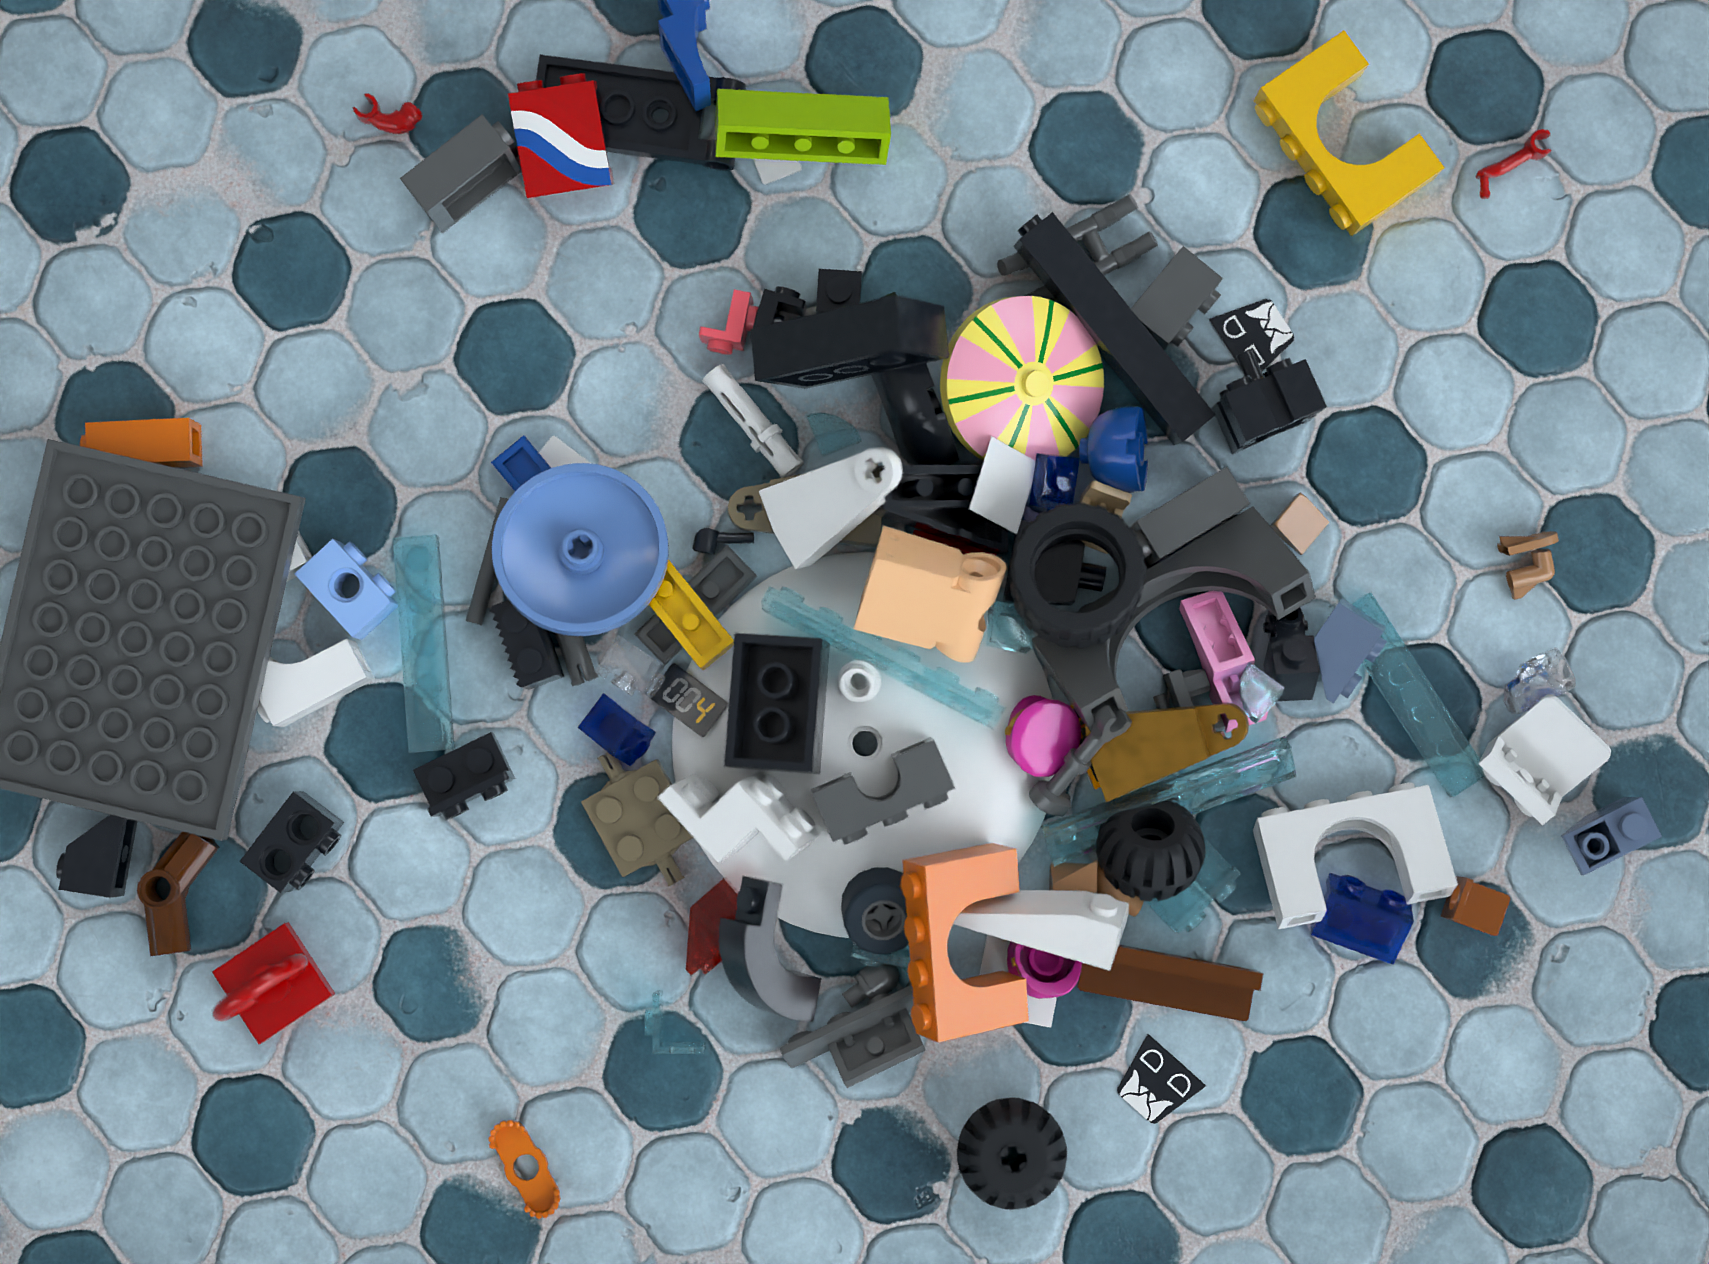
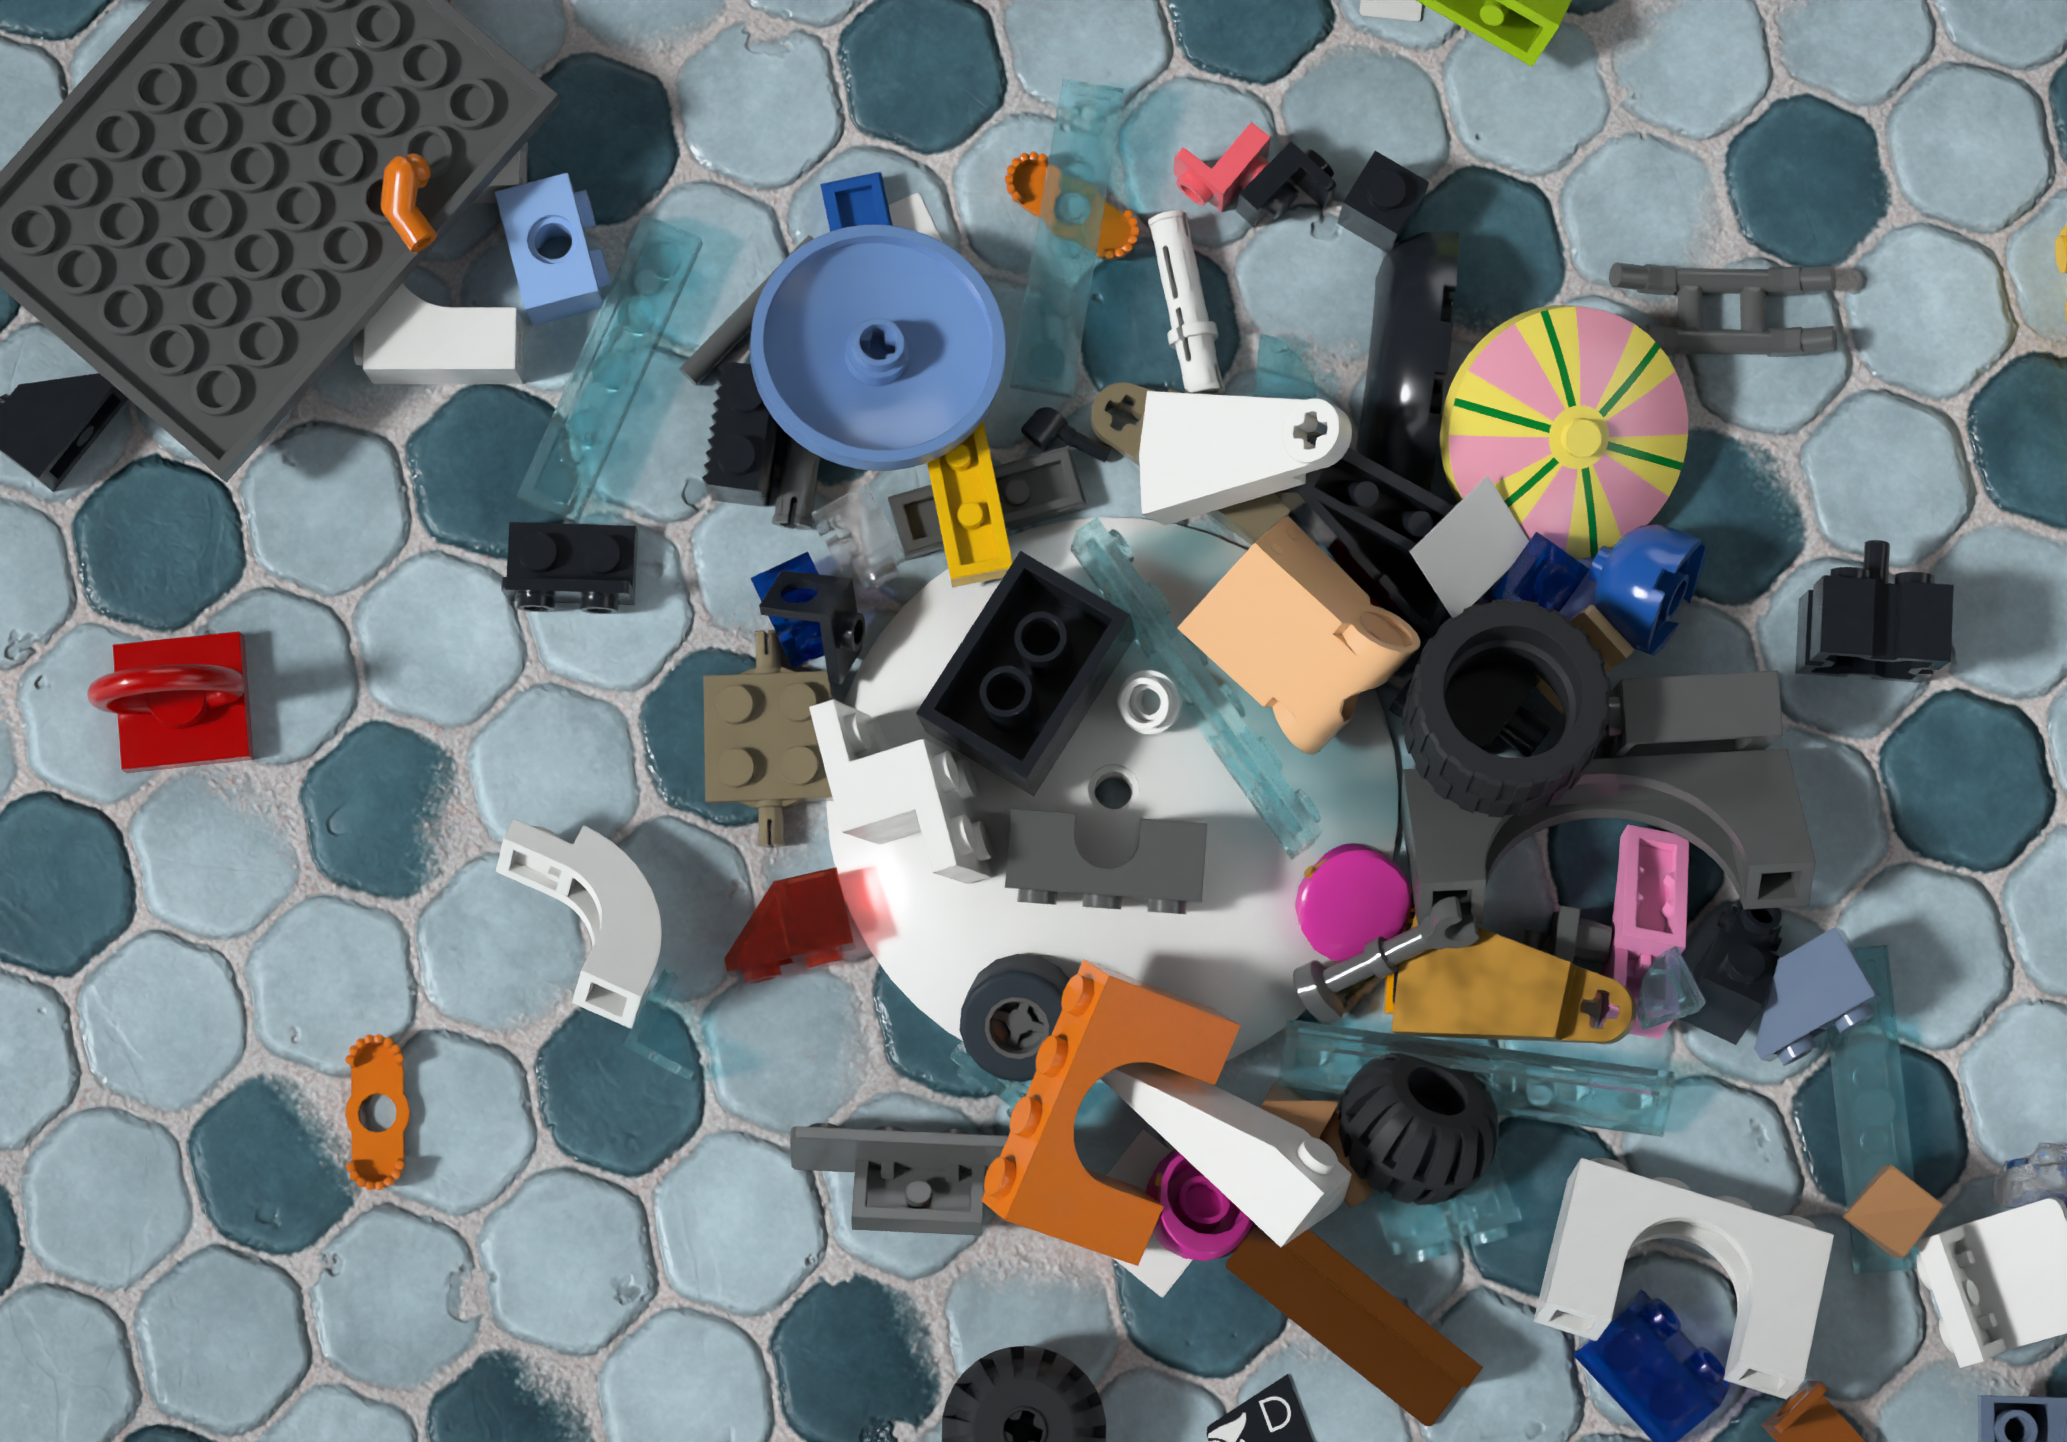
camera: 25 degrees right, 5 degrees down
reddish brown piece [137,831,220,956] -> none
black brick [239,791,344,893] -> none
black sticker [649,663,728,737] -> none
black arch [719,876,822,1022] -> none
black brick [750,295,949,389] -> none
dark grey cylinder [842,958,900,1008] -> none
clear light blue tile [986,601,1033,654] -> none
black brick [1013,212,1216,445] -> none
dark grey brick [1131,246,1223,350] -> none
black sticker [1209,299,1294,372] -> none
slope [1270,492,1329,555] -> none
none -> orange arm [380,153,438,253]
none -> white arch [495,819,662,1029]
none -> black bracket [759,570,865,684]
none -> orange piece [1005,151,1139,261]
none -> clear light blue plate [1010,78,1124,398]
none -> medium nougat slope [1842,1164,1944,1259]

